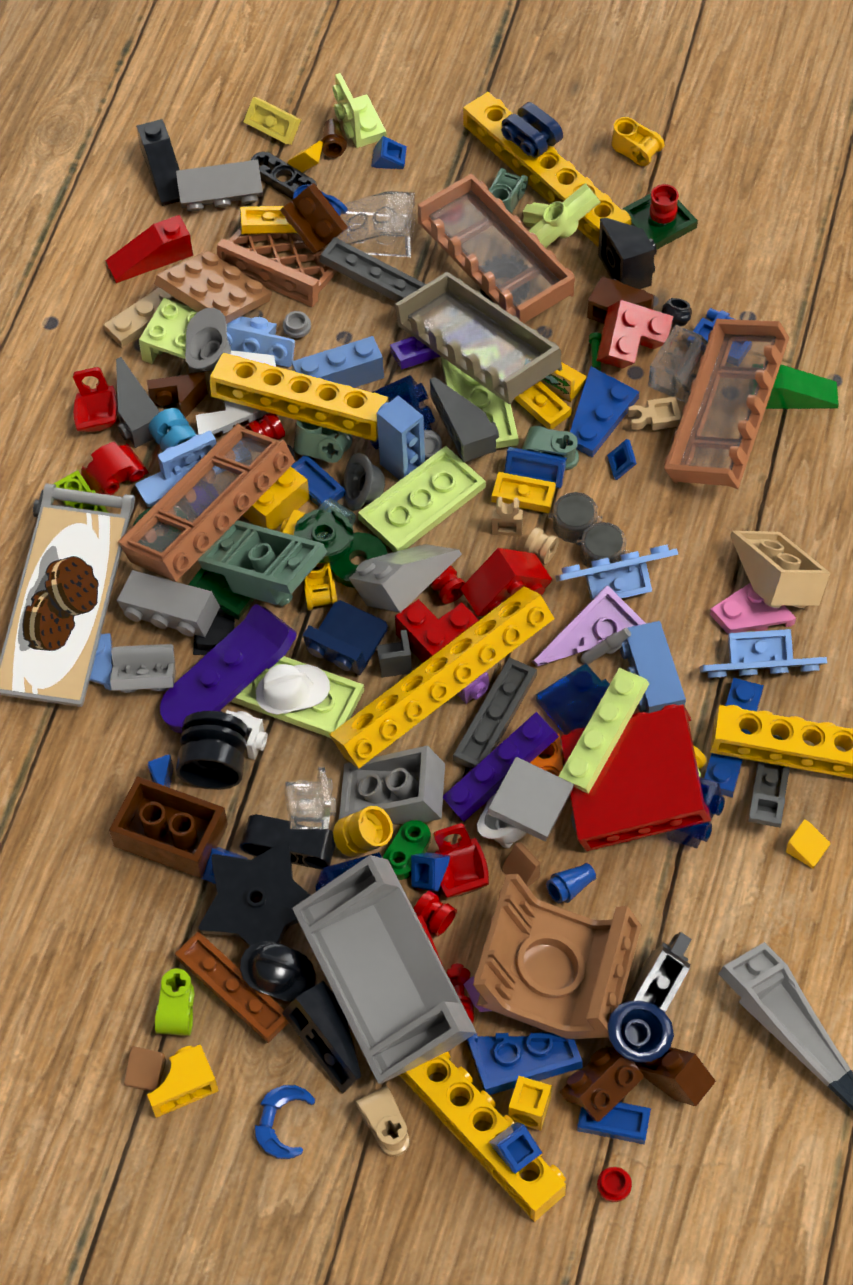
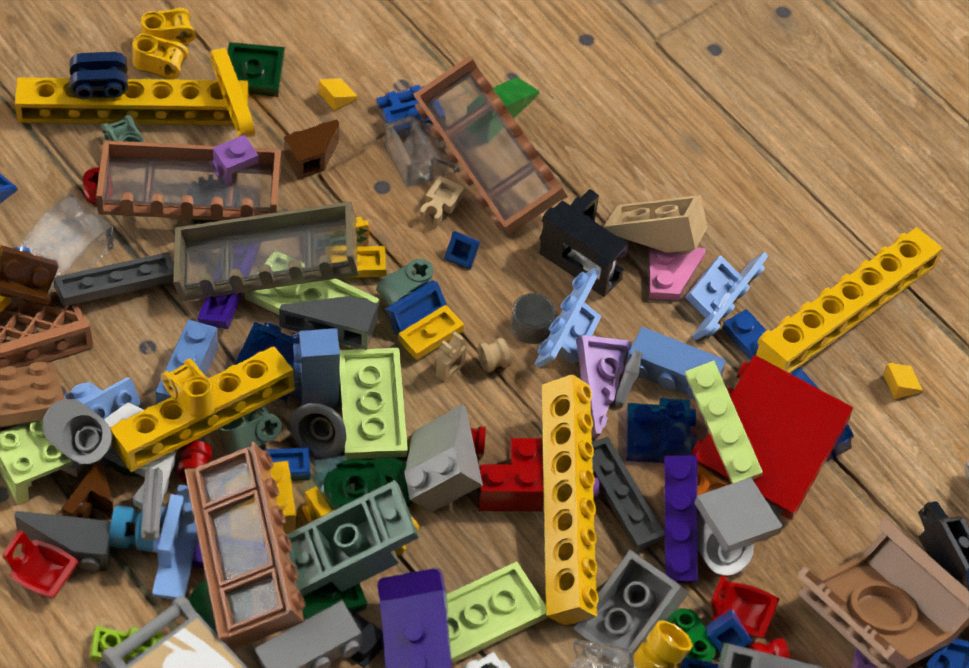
camera: 60 degrees left, 5 degrees down
red cylinder [81,442,149,495] -> none
white piece [256,664,330,715] -> none
light grey plate [283,311,311,338] -> none
dark blue bracket [303,600,388,675] -> none
dark grey panel [377,630,412,678] -> none
red brick [460,548,553,617] -> none
medium nougat slope [502,842,540,887] -> none
yellowish green piece [523,183,601,248] -> none
blue cone [546,863,596,904] -> none
piece [548,492,602,543] -> none
blue wing [568,366,639,457] -> none
green piece [589,332,602,371] -> none
brick [596,300,673,369] -> none
black slope [598,217,657,289] -> none
red wheel [649,184,679,224] -> none
black piece [662,298,692,328] -> none
dark grey slope [748,735,790,828] -> none
none -> yellow piece [132,34,189,79]
none -> light grey axle [141,467,163,541]
none -> yellow piece [161,359,215,418]
none -> yellow beam [210,47,255,138]
none -> medium lavender bracket [211,135,259,185]
none -> yellow slope [318,79,358,111]
none -> black brick [539,189,628,297]

